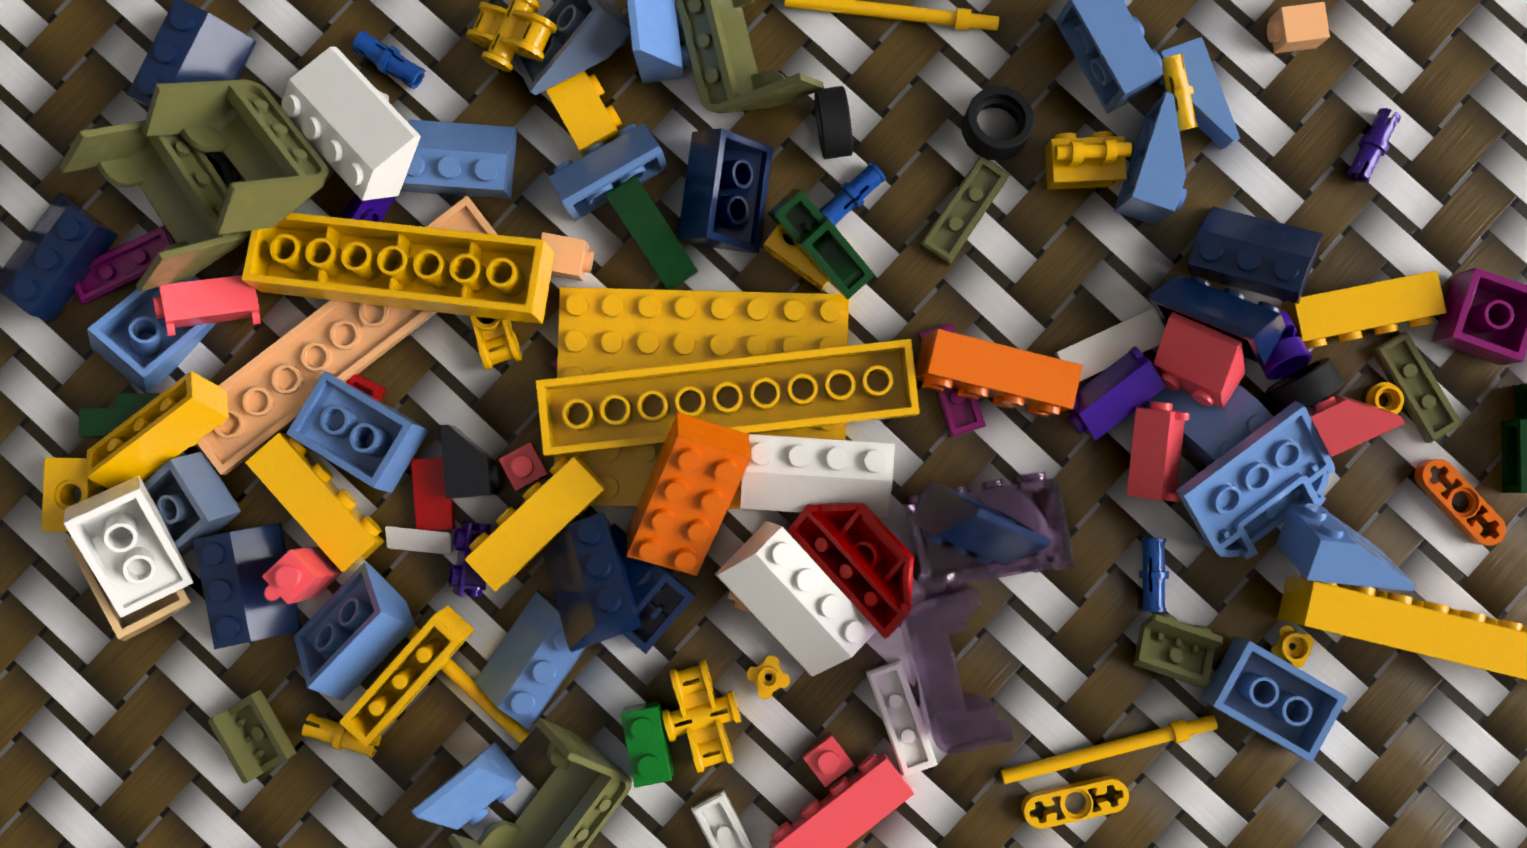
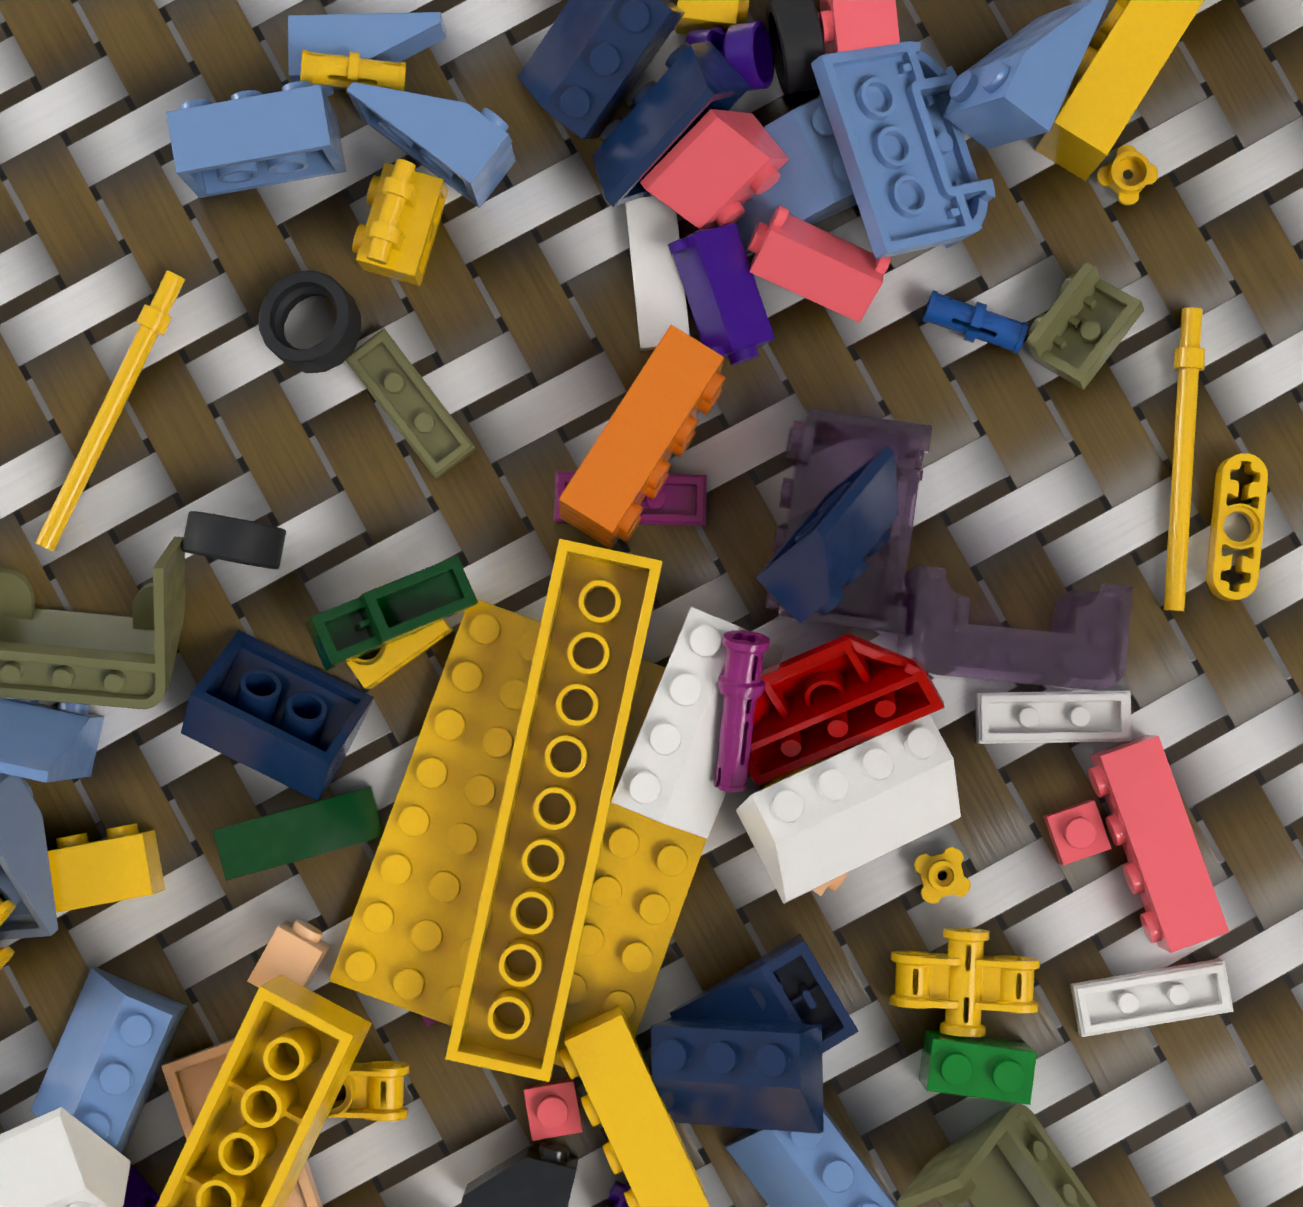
camera: 70 degrees left, 0 degrees up
medium blue slope [549,123,668,221] -> none
orange brick [626,412,751,576] -> none
blue pin [819,162,886,226] -> none
medium blue brick [1200,636,1348,763] -> none
none -> magenta pin [713,630,770,793]

